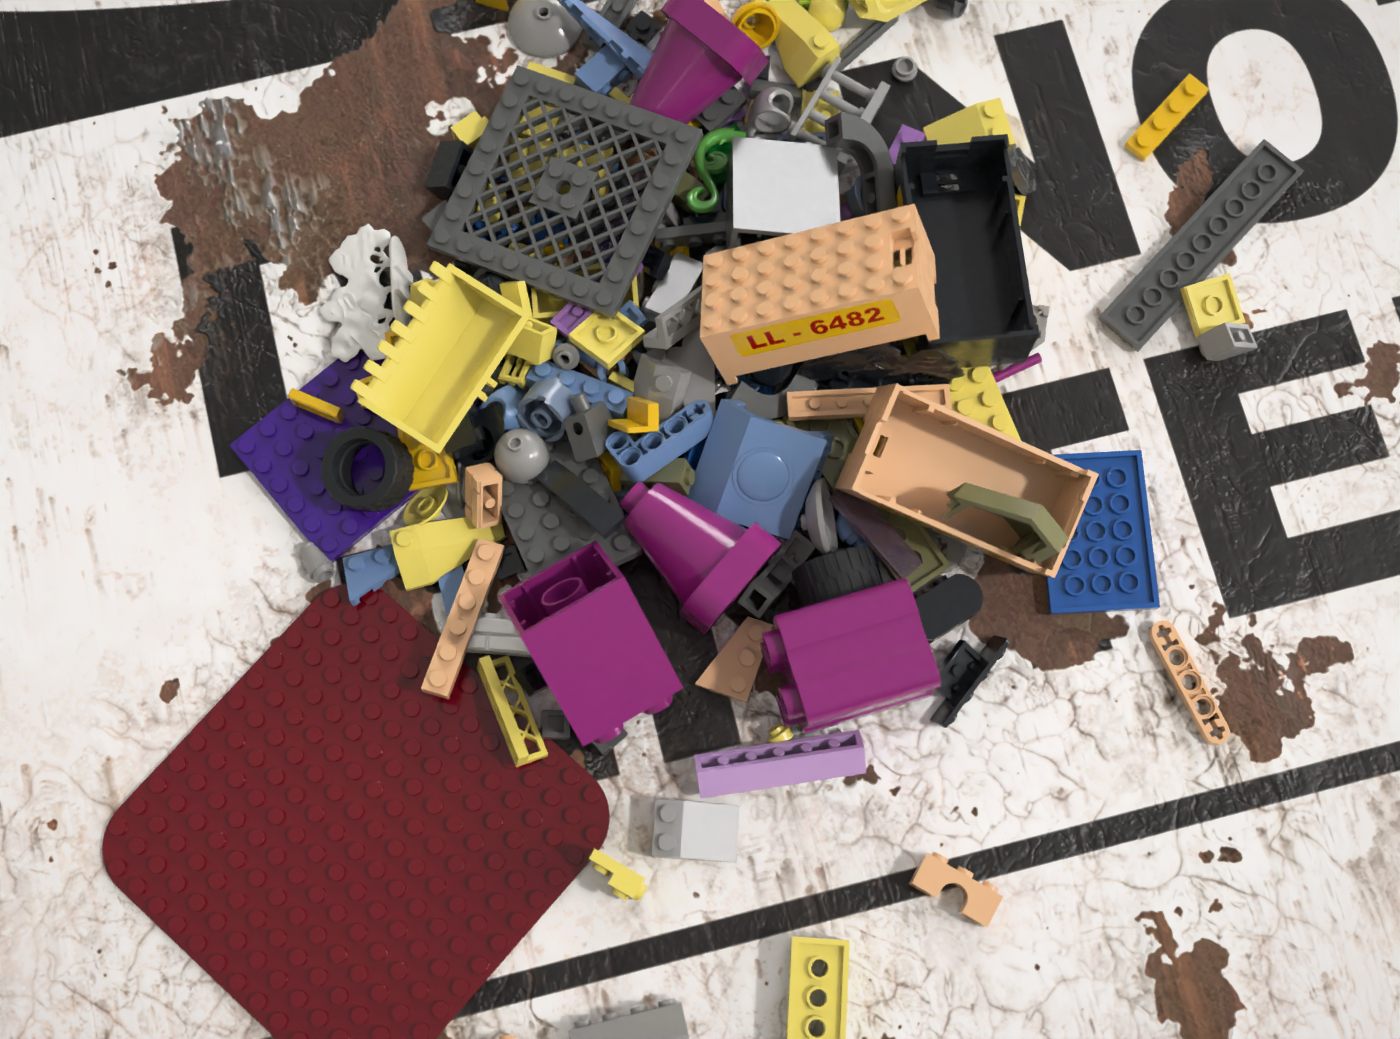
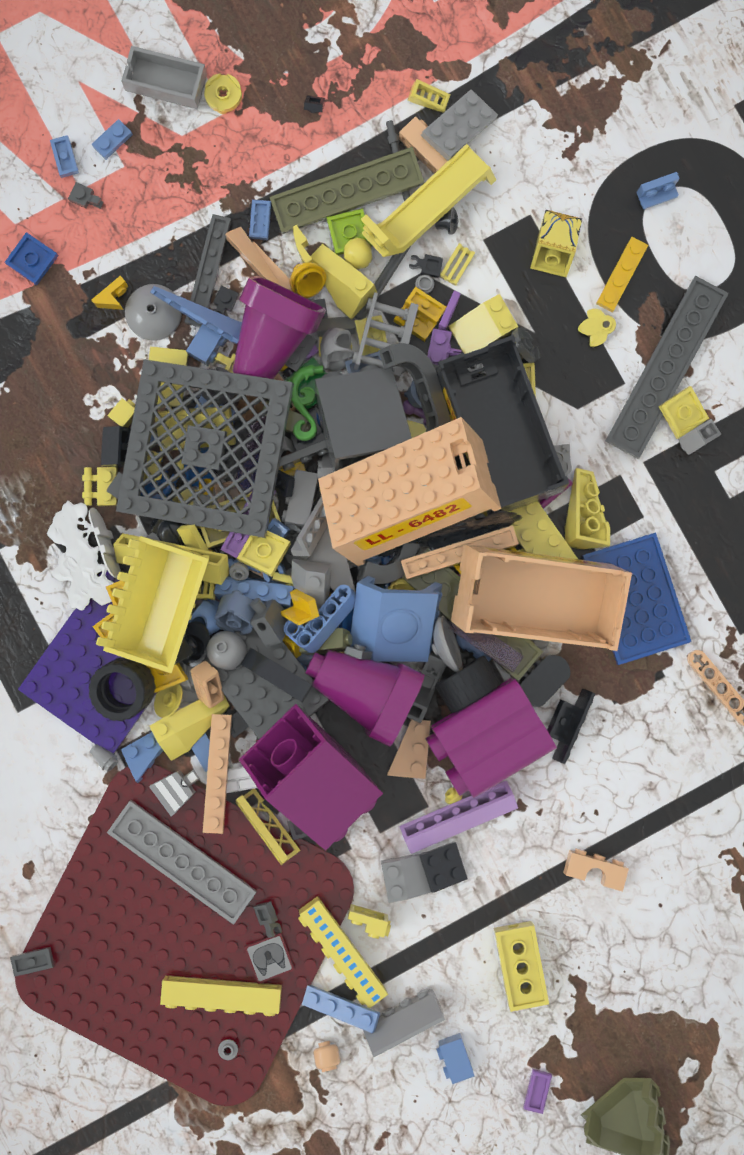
camera: 15 degrees left, 10 degrees up
yellow tile [288,388,346,424] -> none
olive panel [941,482,1069,564] -> none
none -> dark grey plate [10,947,54,977]
none -> light yellow plate [82,467,118,506]
none -> light grey plate [107,800,257,925]
none -> torso [149,770,199,816]
none -> light yellow brick [160,976,282,1016]
none -> light grey plate [218,1039,238,1060]
none -> tile [244,932,295,984]
none -> dark grey plate [253,902,282,938]
none -> light yellow brick [298,896,388,1008]
none -> medium blue plate [302,985,380,1033]
none -> dark grey plate [345,644,372,660]
none -> yellow slope [393,287,446,342]
none -> black plate [409,254,443,278]
none -> black plate [419,842,468,893]
none -> medium lavender tile [438,290,461,331]
none -> light yellow tile [440,243,475,286]
none -> light yellow slope [530,210,582,278]
none -> light yellow wedge [565,468,610,549]
none -> light yellow plate [578,309,616,347]
none -> medium blue bracket [637,172,679,209]

